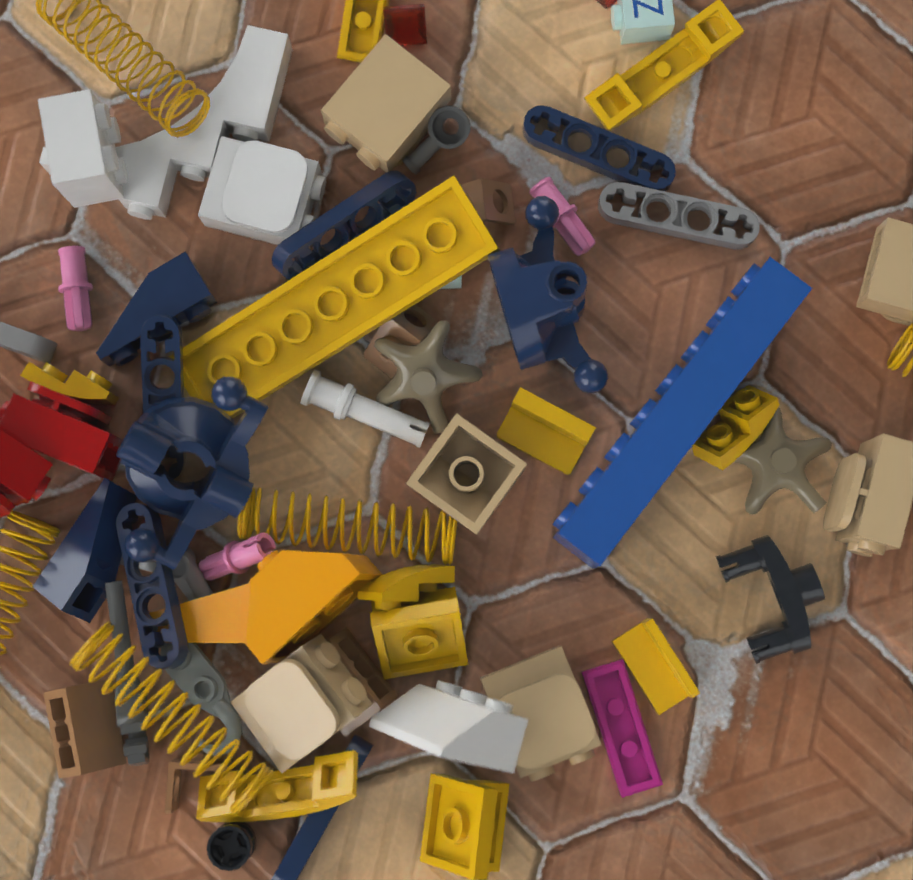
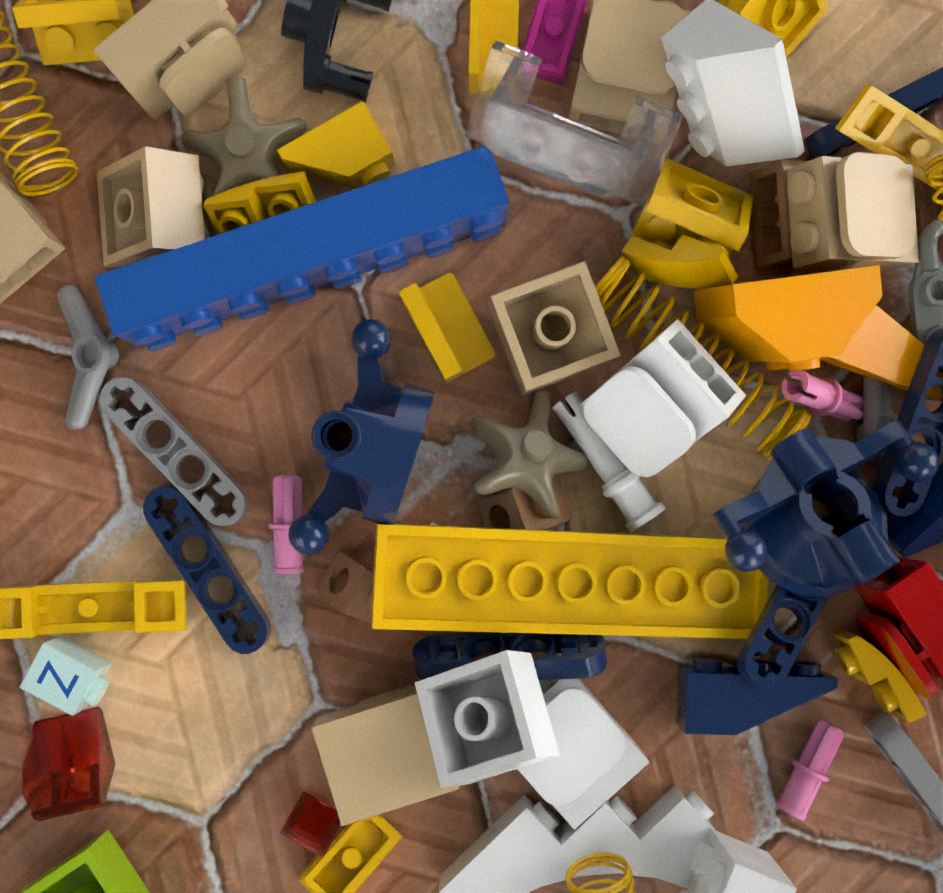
camera: 150 degrees left, 5 degrees up
dark grey bar [402,106,471,175] -> none
none -> light grey piece [57,285,119,430]
none -> tan slope [97,146,207,268]
none -> yellow slope [277,101,396,189]
none -> white brick [415,650,560,788]
none -> clear windscreen [465,40,684,207]
none -> white brick [580,319,746,478]

